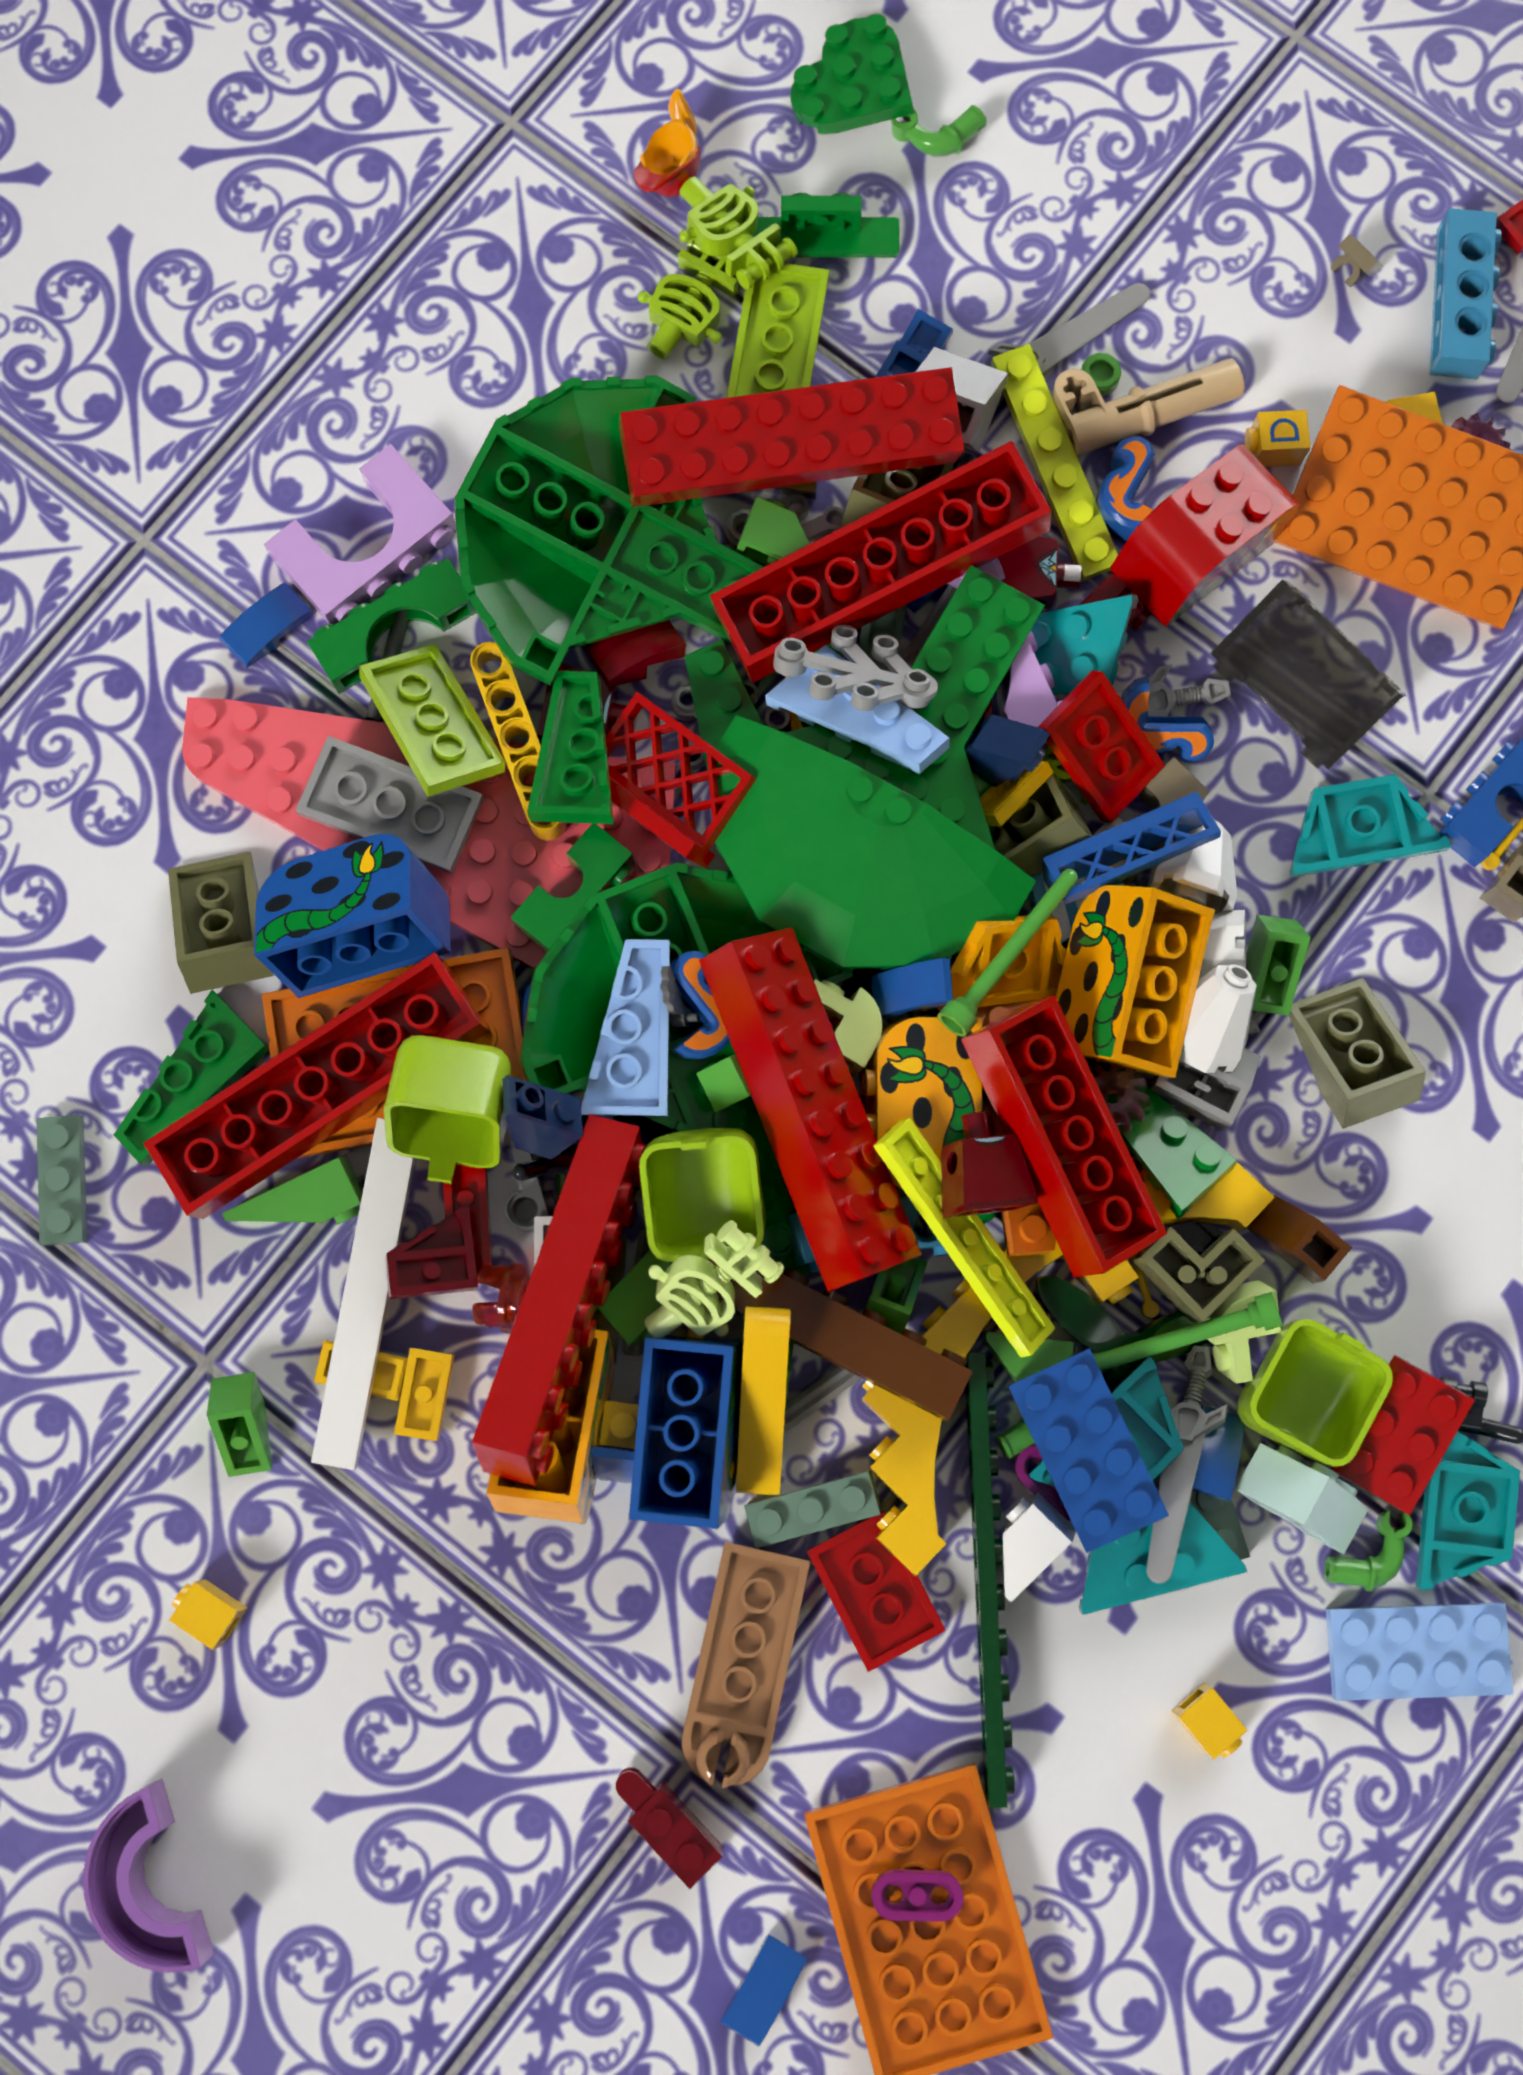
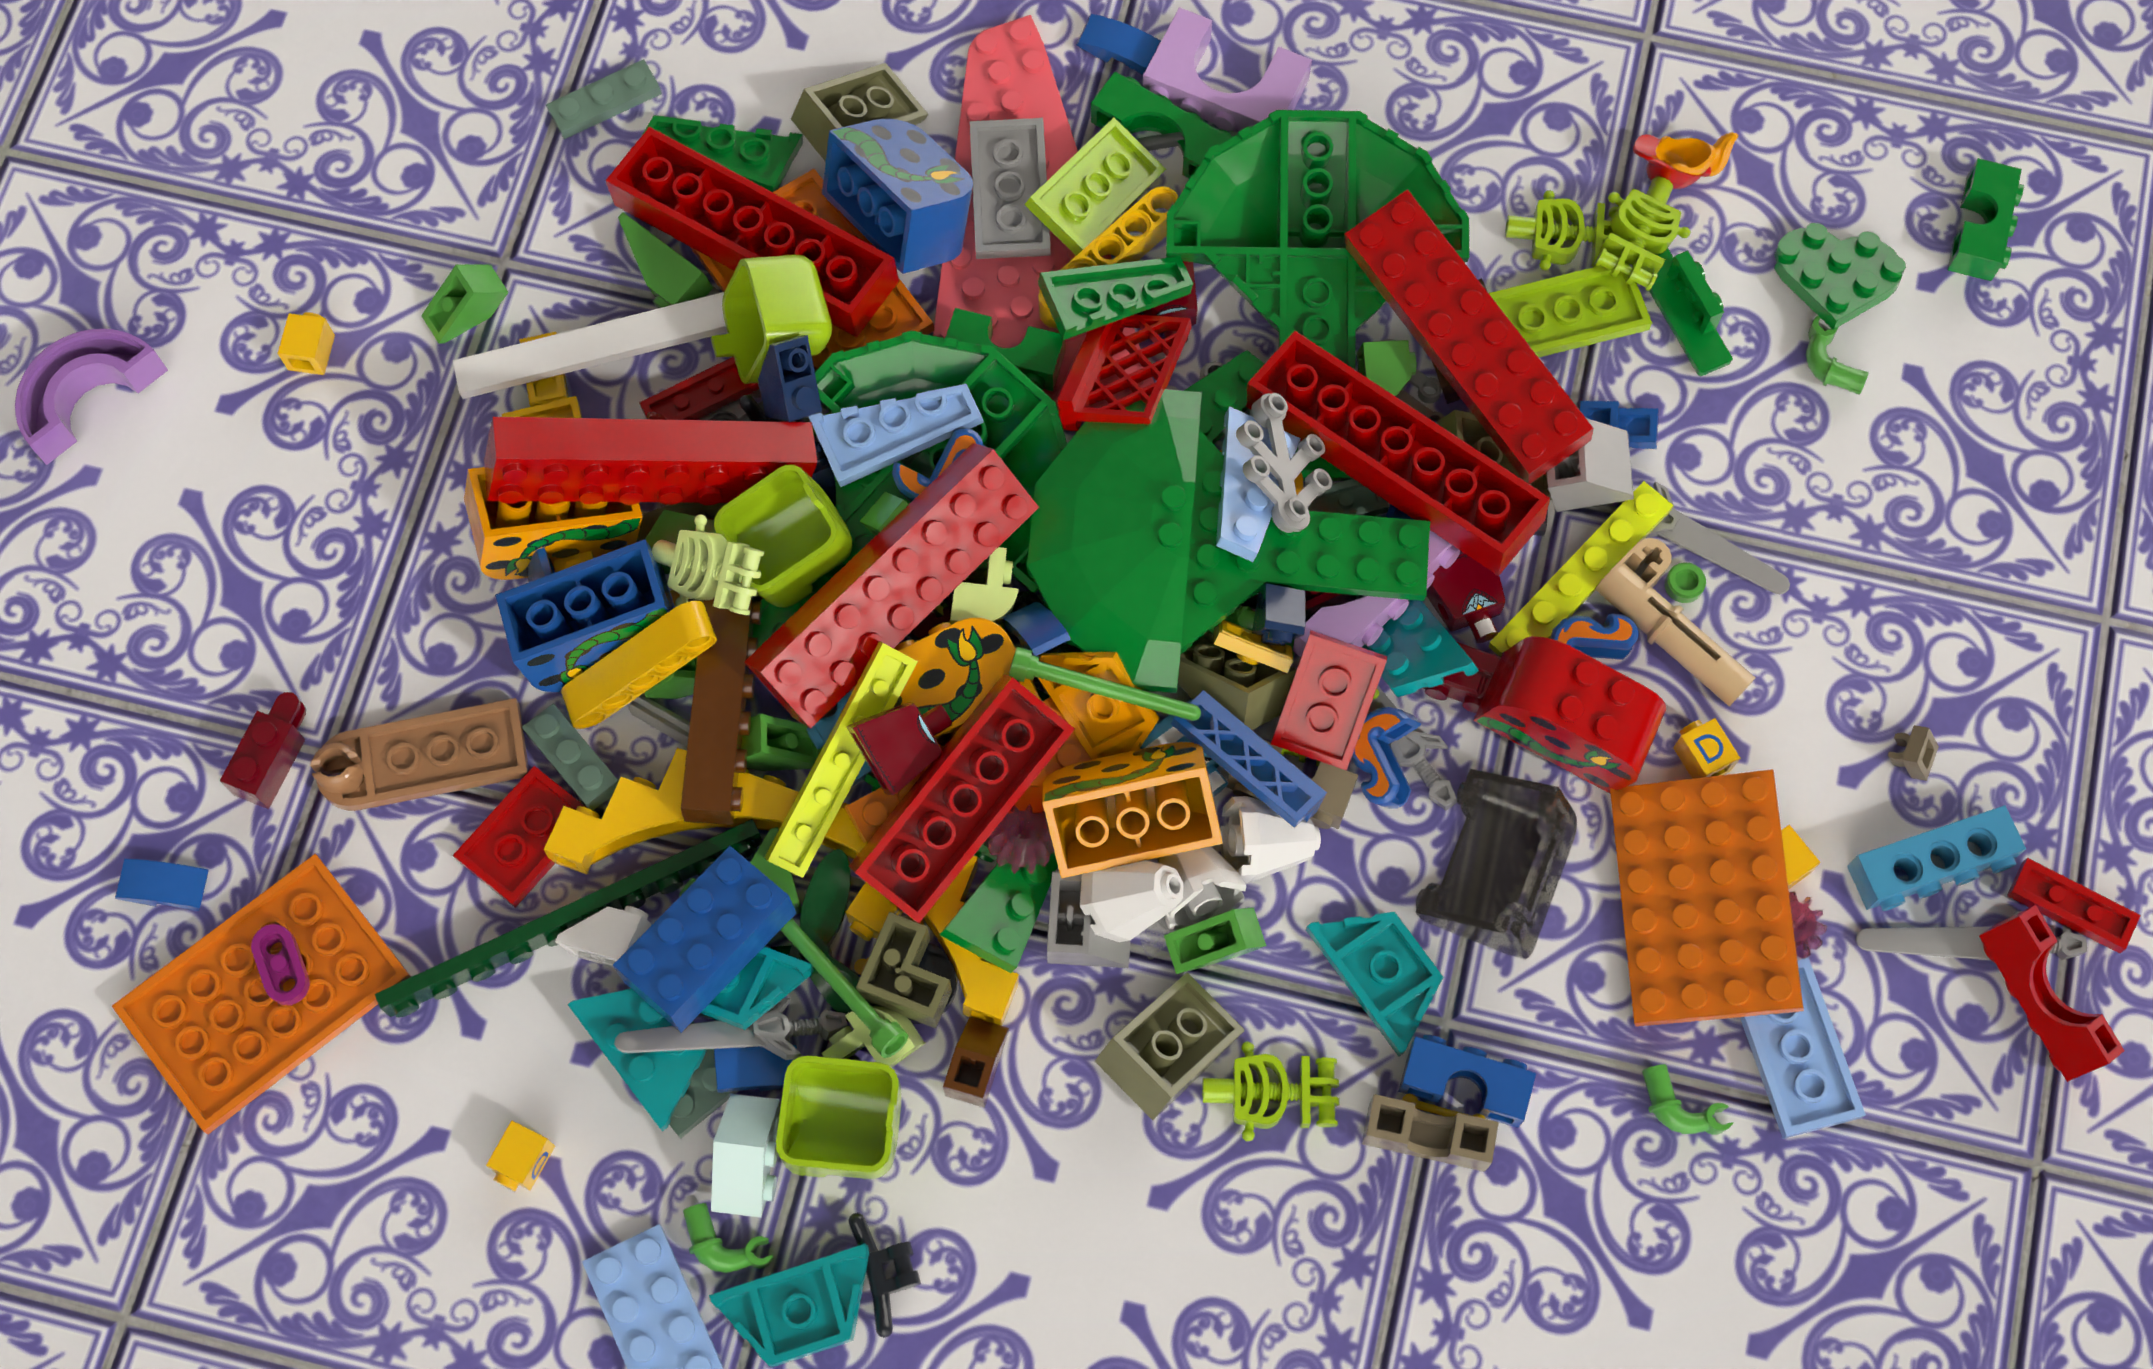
camera: 65 degrees right, 10 degrees down
dark red wing [385,1205,478,1299] -> none
dark red slope [581,620,686,687] -> none
dark grey piece [660,966,700,1027] -> none
red plate [1330,1355,1476,1515] -> none
none -> lime torso [1202,1041,1340,1142]

